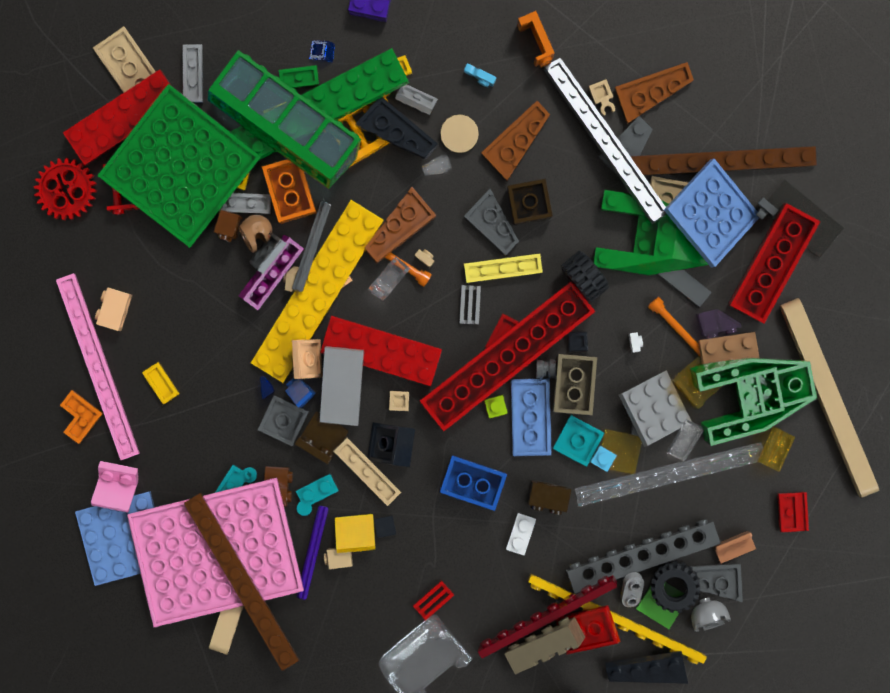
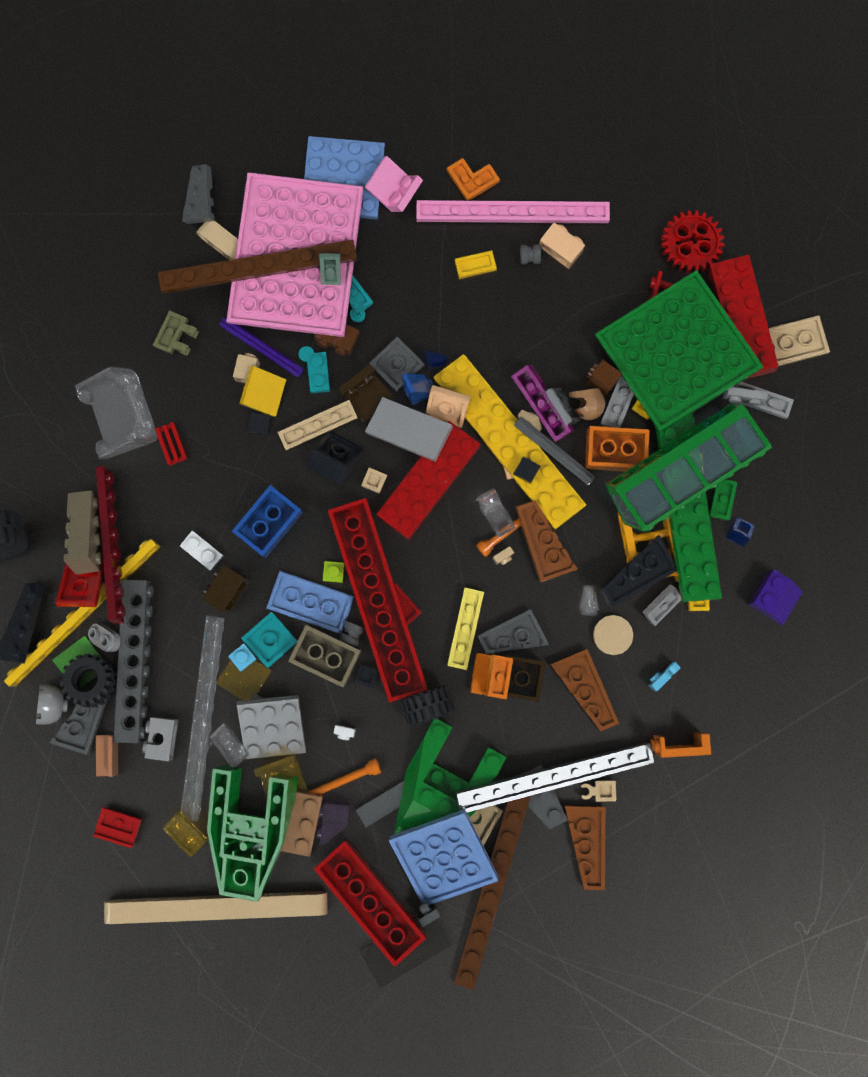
camera: 110 degrees right, 5 degrees down
light grey tile [460,285,481,325] -> none
none -> light grey brick [143,717,179,761]
none -> olive plate [153,310,199,356]
none -> dark grey wing [182,164,215,224]
none -> sand green slope [319,253,341,285]
none -> orange panel [470,653,513,699]
none -> black tile [513,456,540,484]
none -> dark grey wheel [520,244,541,264]
none -> light grey plate [723,387,768,406]

